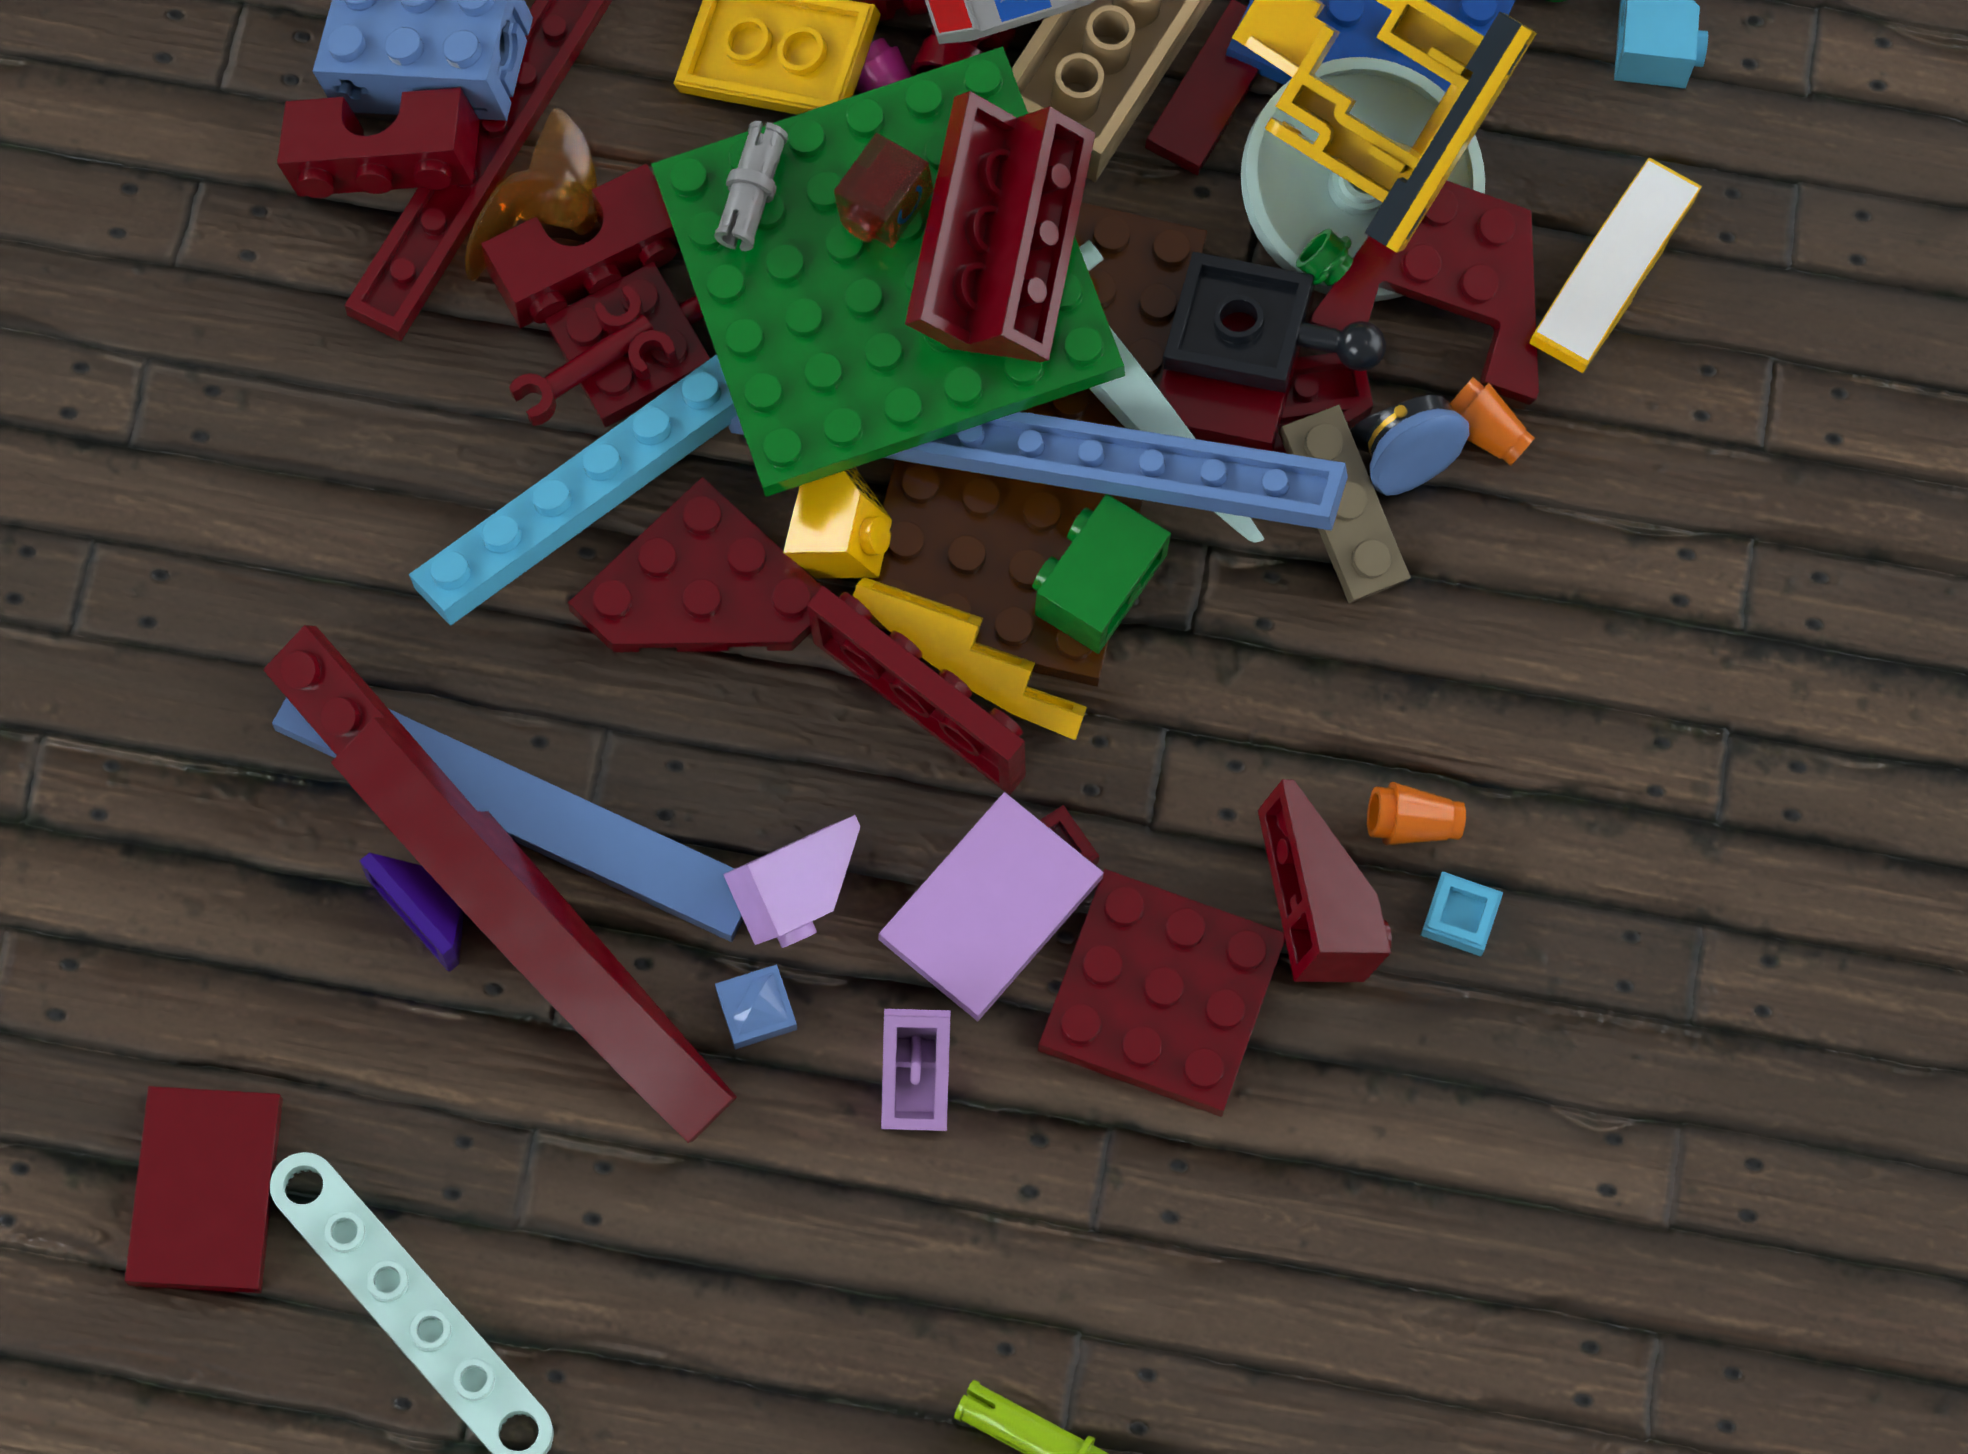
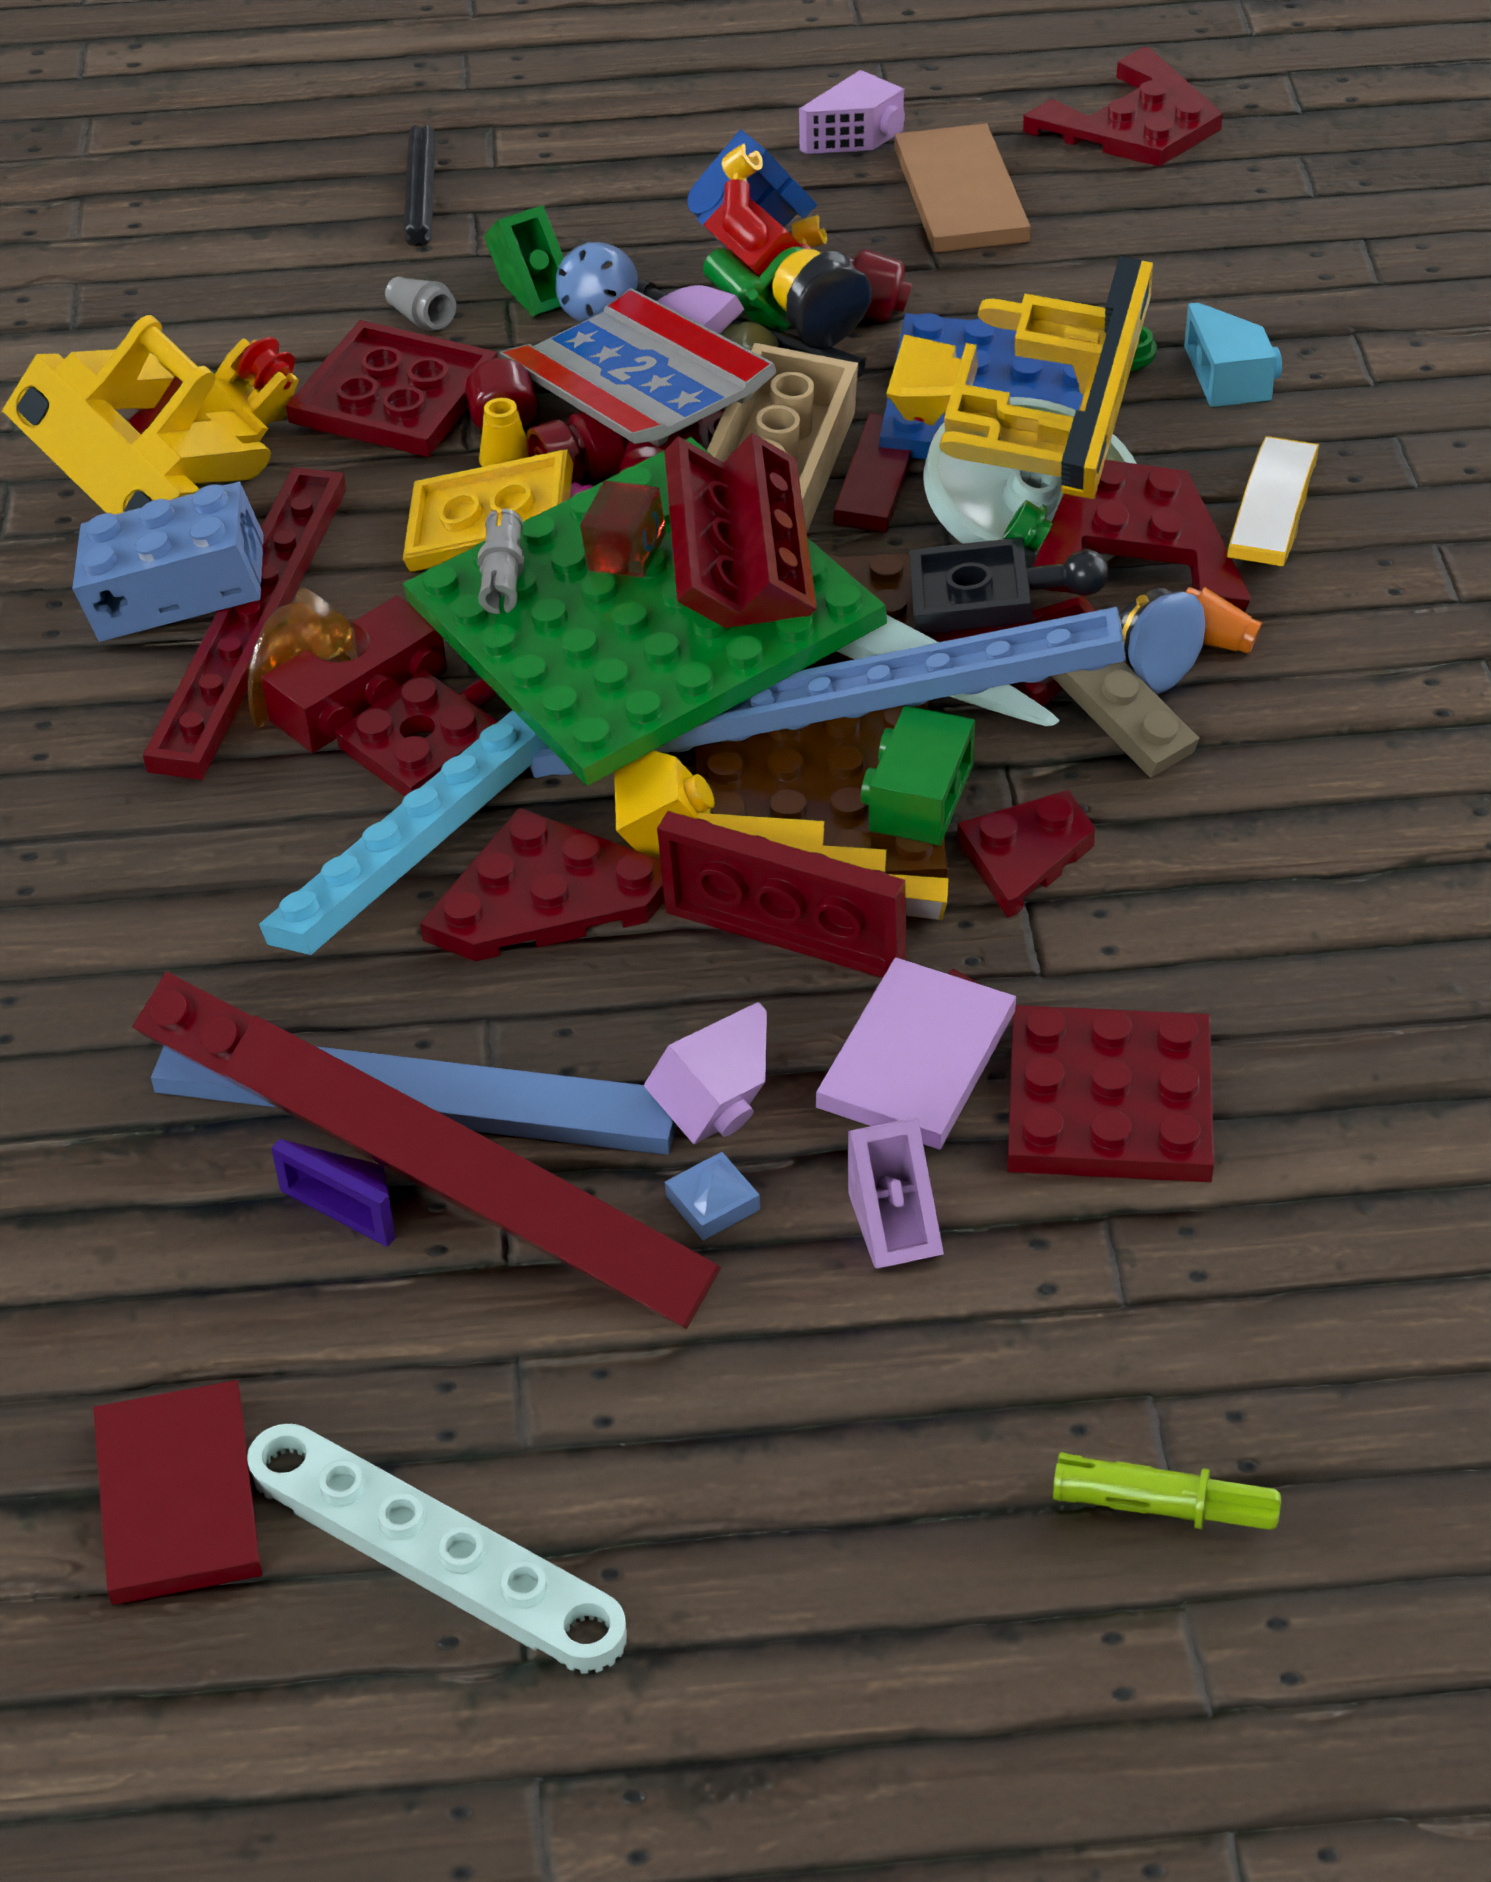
camera: 10 degrees left, 25 degrees down
dark red arch [277,87,480,198] -> none
dark red bar [509,284,678,426] -> none
dark red slope [1257,779,1392,982] -> none
orange cone [1367,782,1466,845] -> none
medium azure tile [1420,871,1503,957] -> none
none -> dark red wing [957,790,1096,918]

